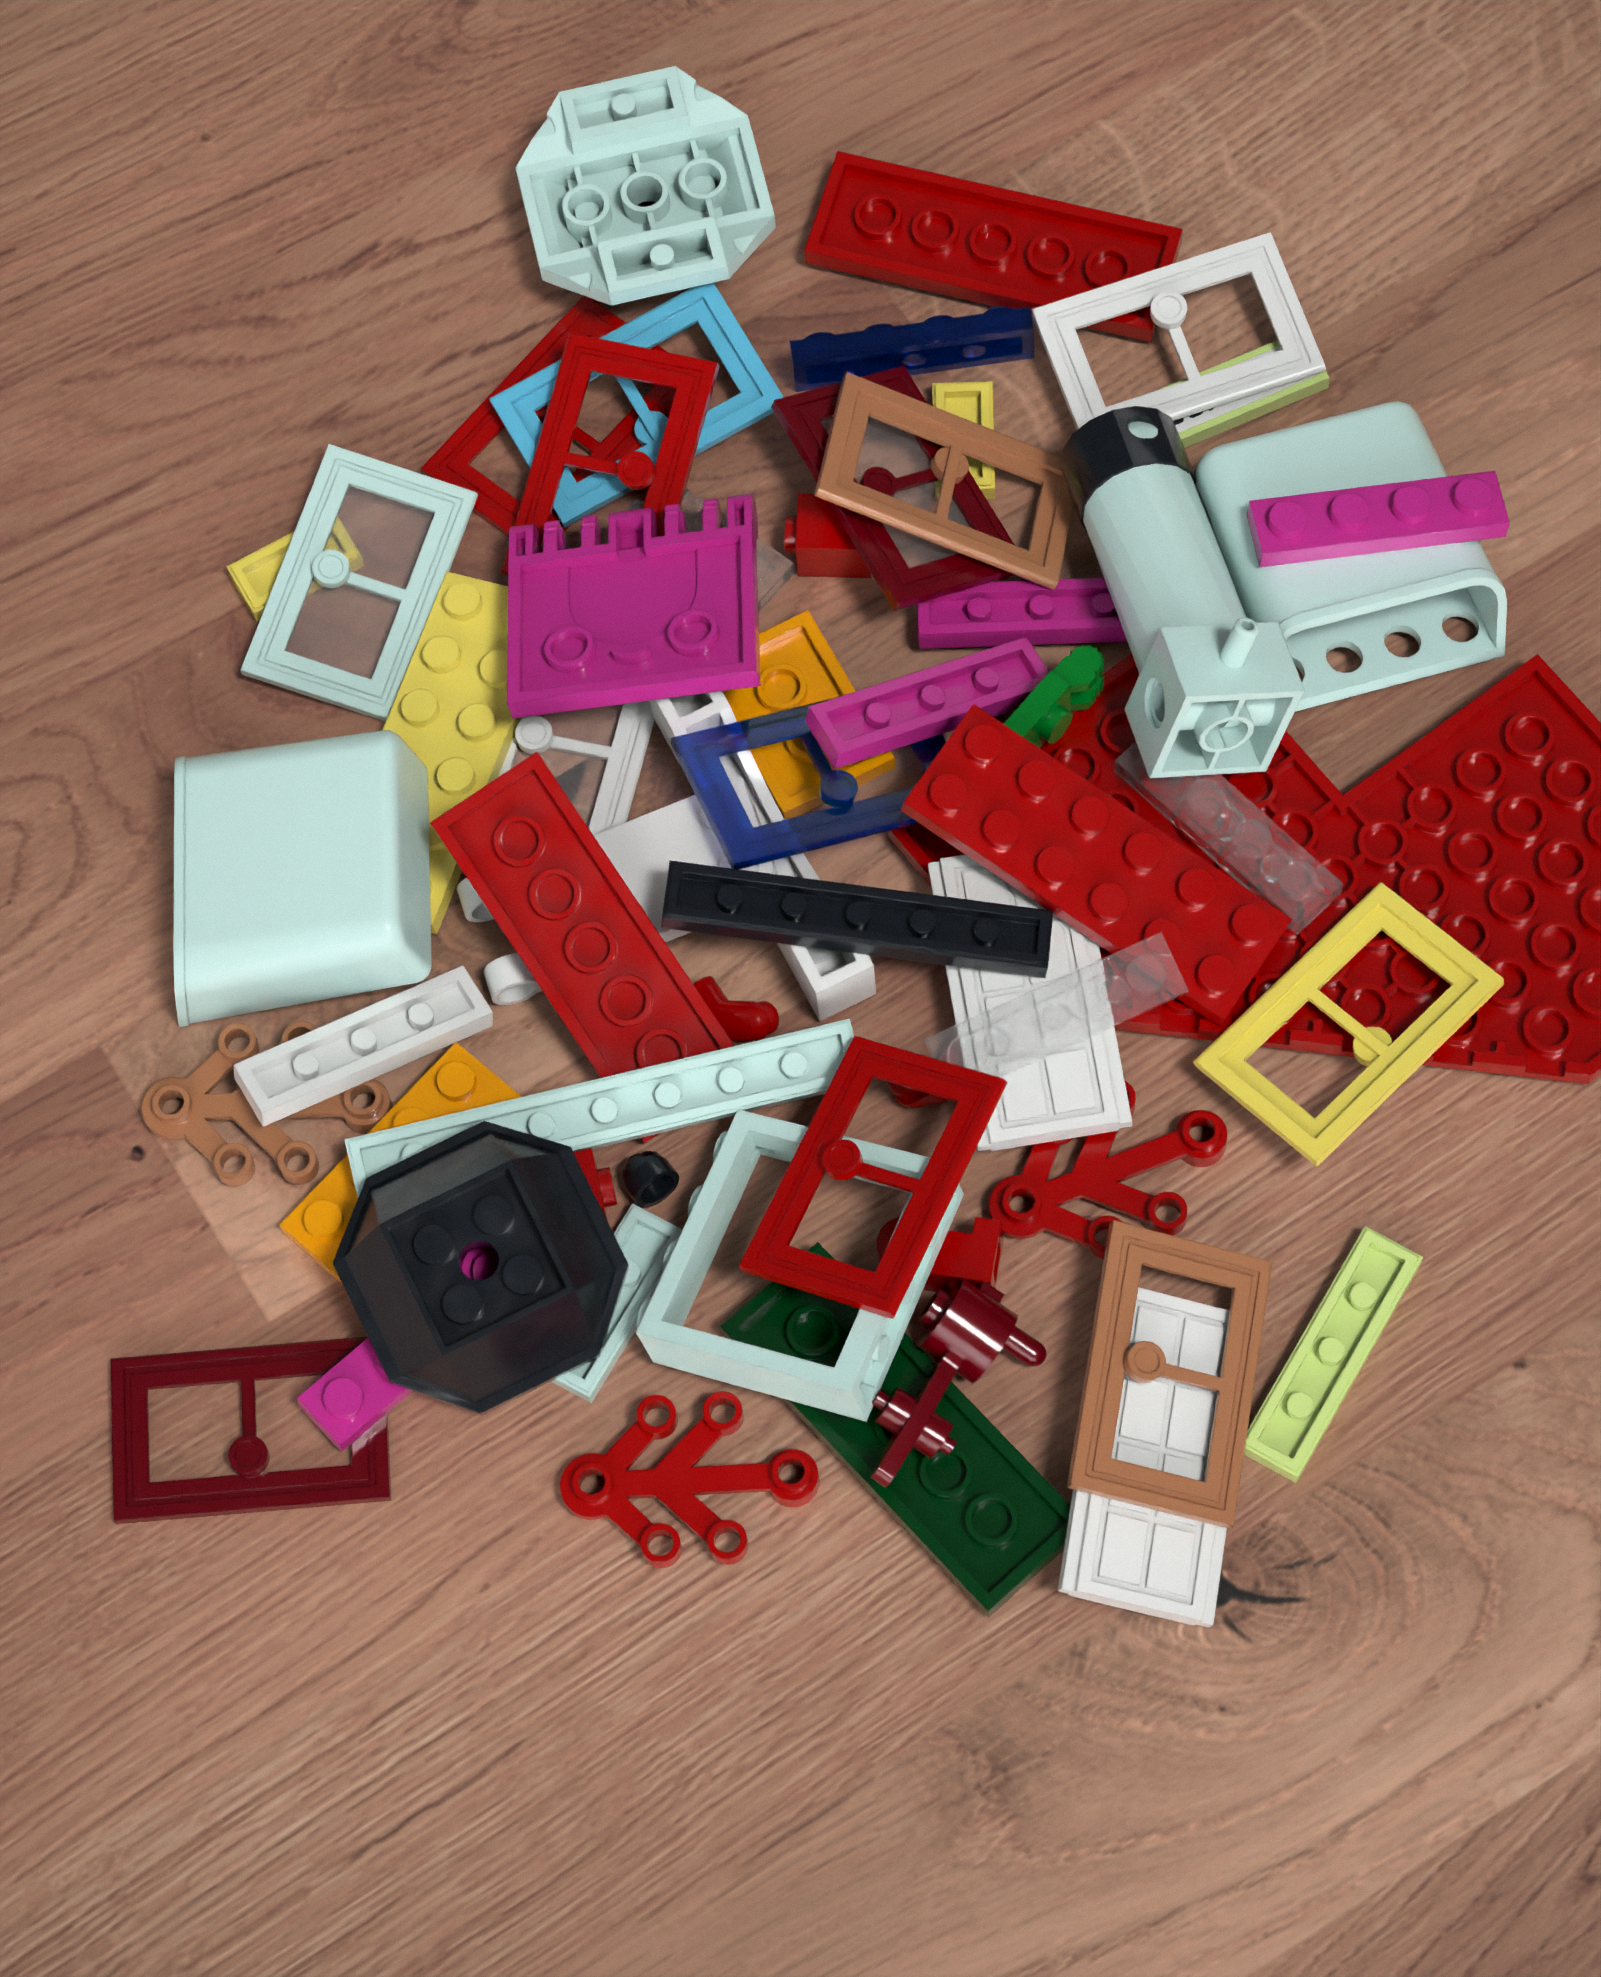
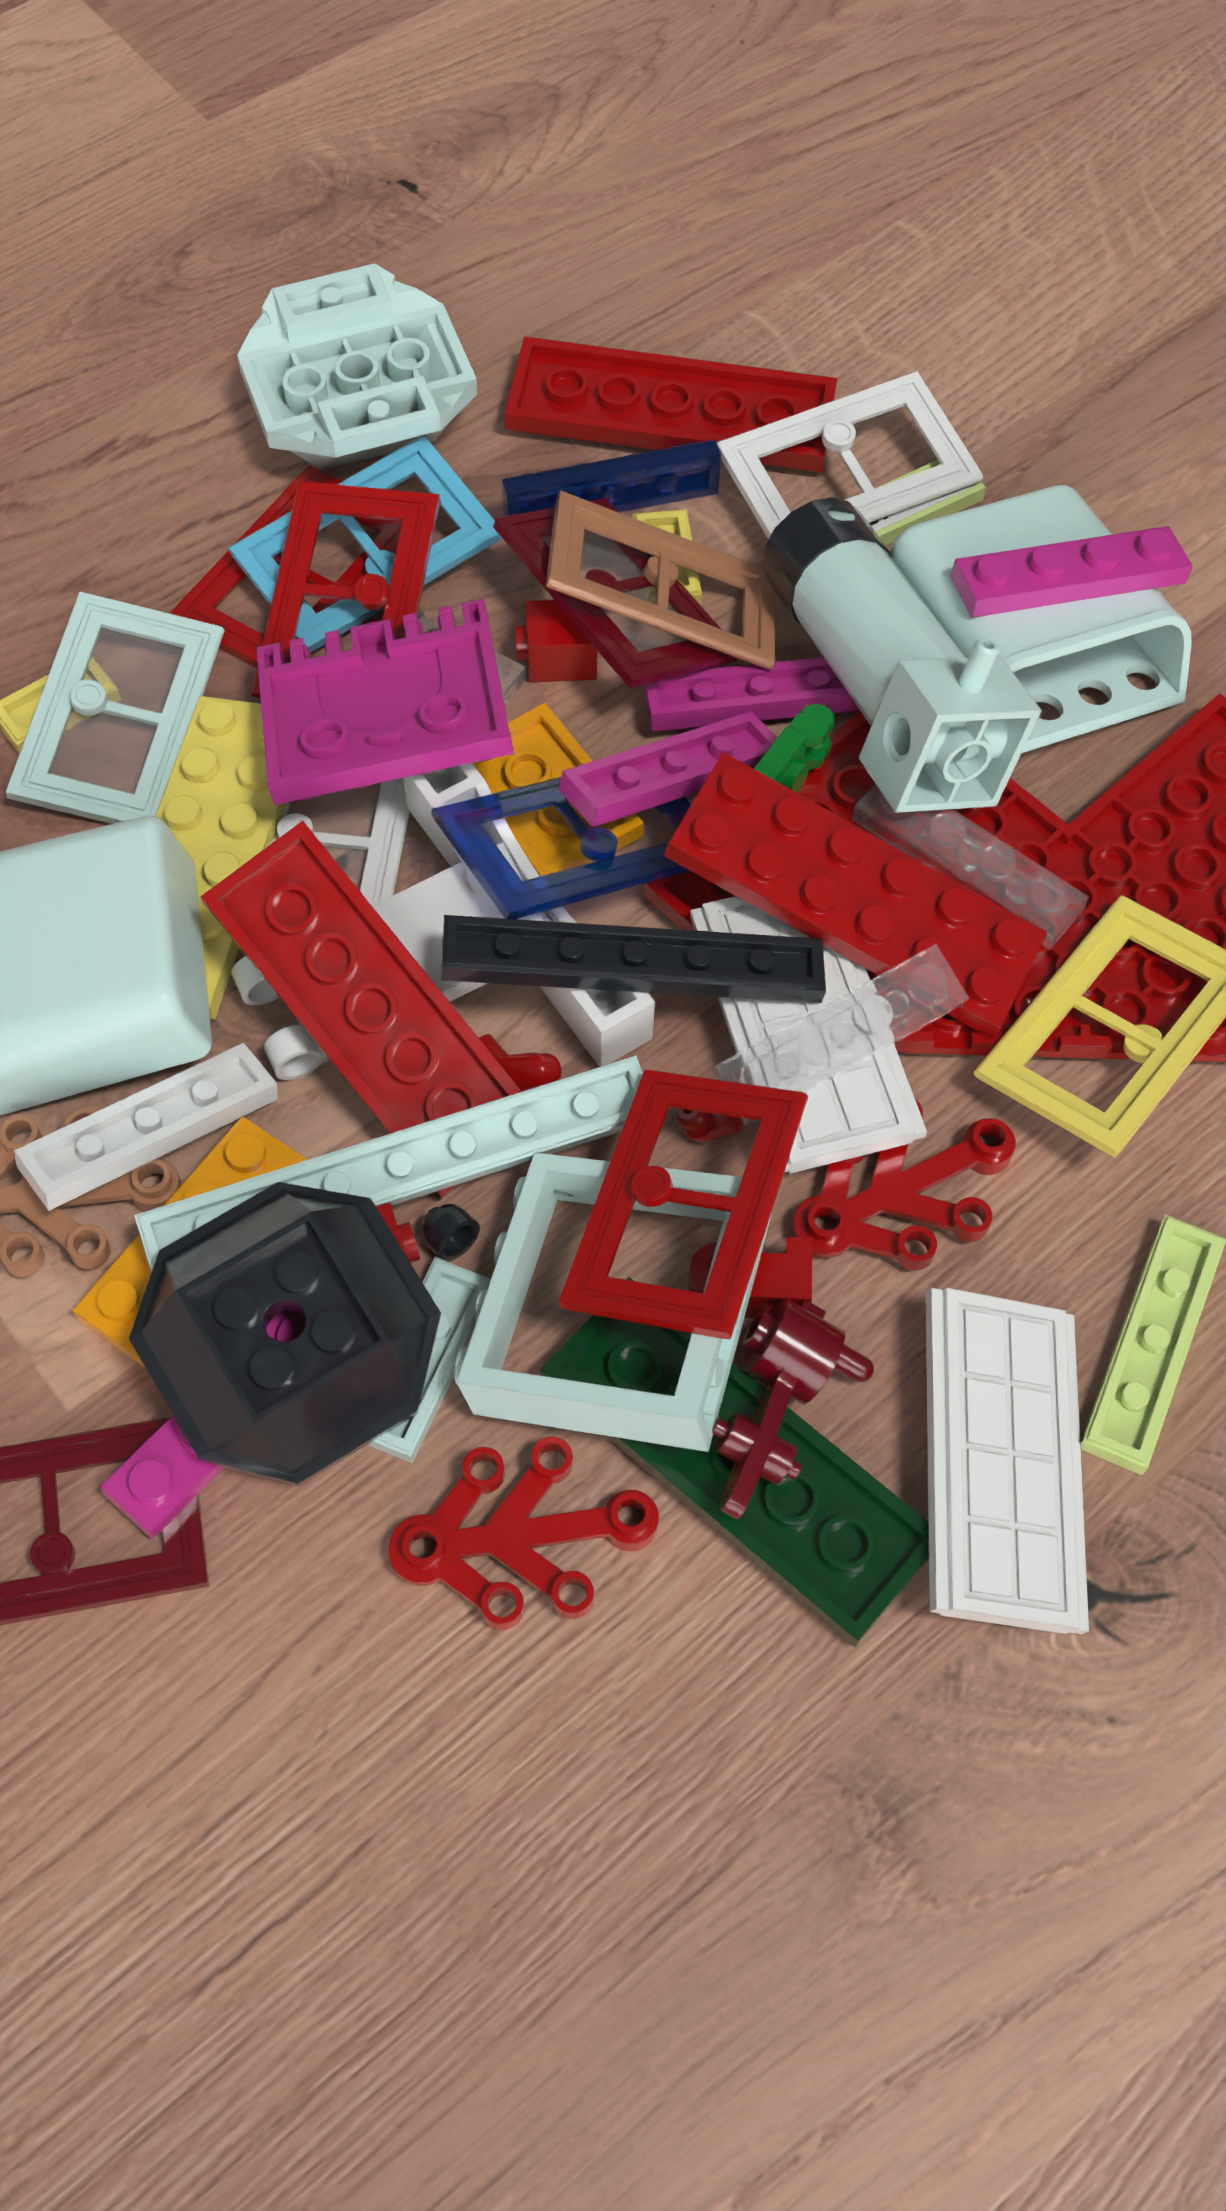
camera: 15 degrees left, 5 degrees down
nougat door [1067,1220,1272,1528] -> none

